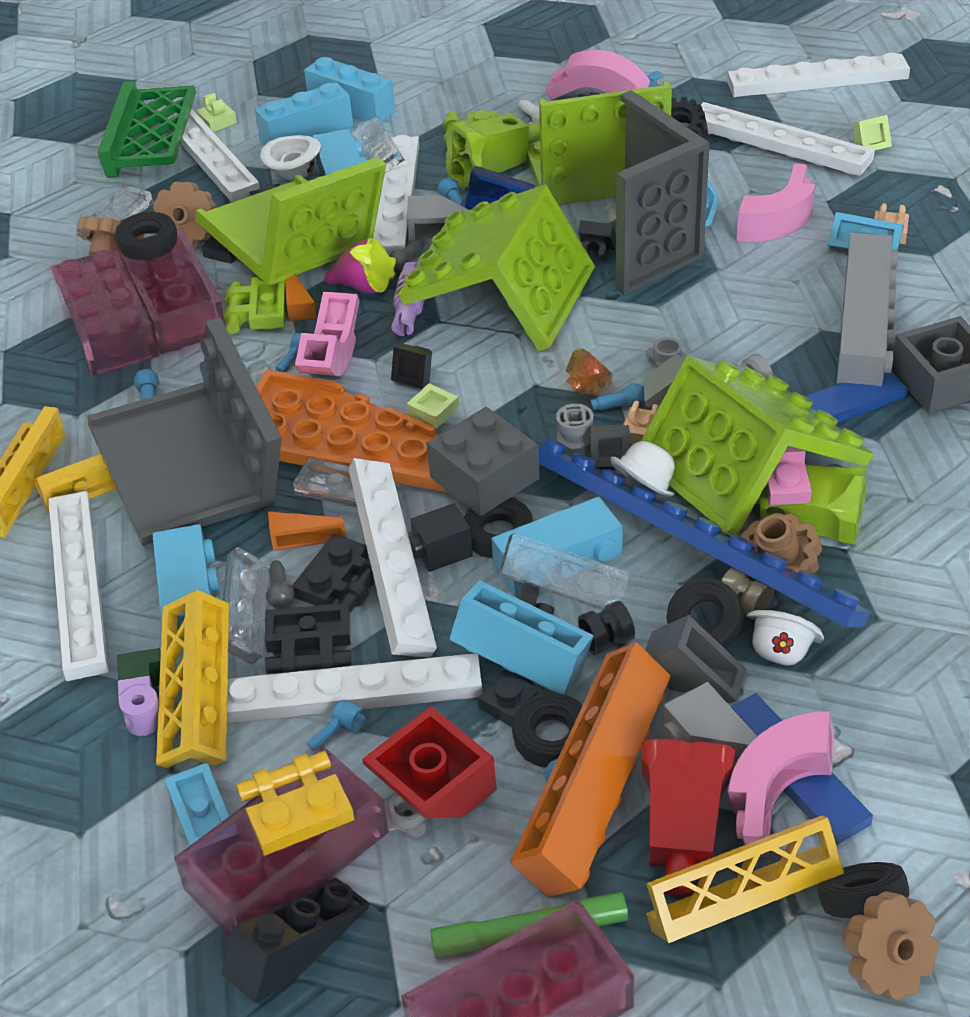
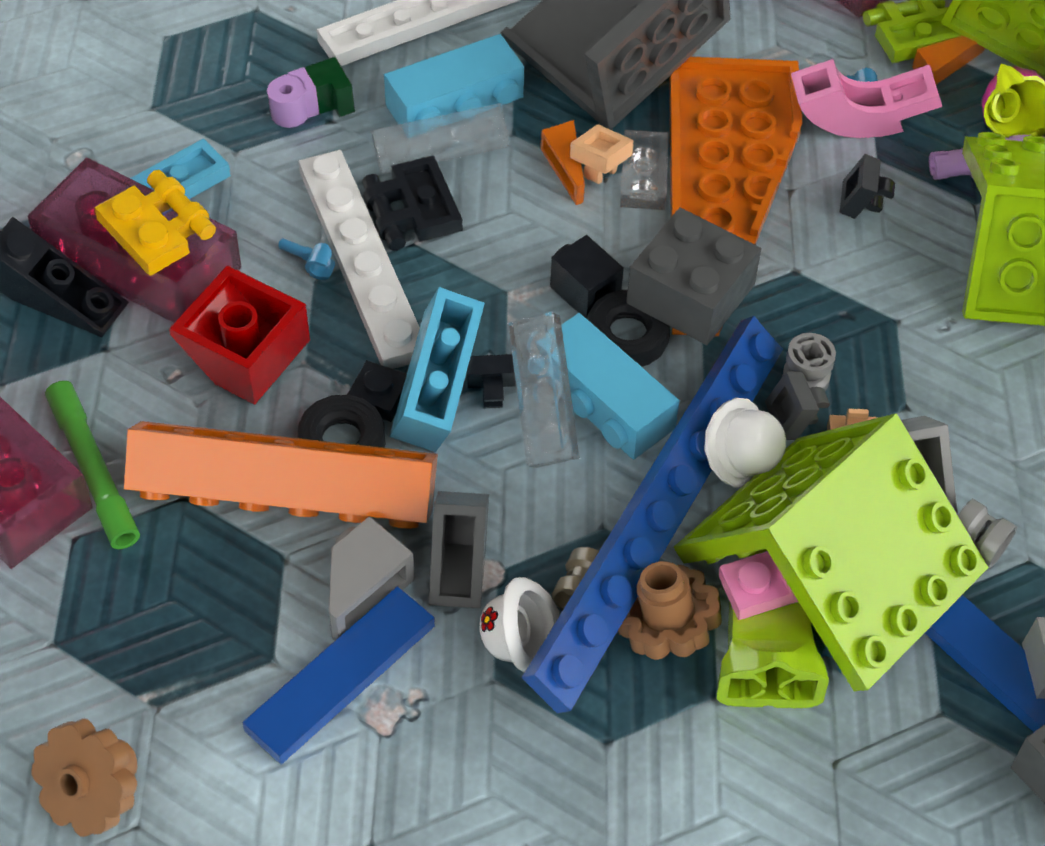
camera: 70 degrees right, 10 degrees up
yellow fence [156,590,229,769] -> none
dark grey piece [266,560,295,609] -> none
black plate [292,534,375,613] -> none
white plate [348,458,437,658] -> none
yellowish green tile [406,383,459,429] -> none
clear orange cone [565,348,613,395] -> none
black wheel [578,600,635,655] -> none
dark azure piece [591,383,645,411] -> none
red piece [641,739,735,899] -> none
light grey plate [646,337,688,368] -> none
yellow fence [646,815,844,943] -> none
black tyre [666,578,744,649] -> none
bright pink arch [728,711,834,858] -> none
black tyre [818,862,910,918] -> none
none -> light nougat tile [570,124,633,184]

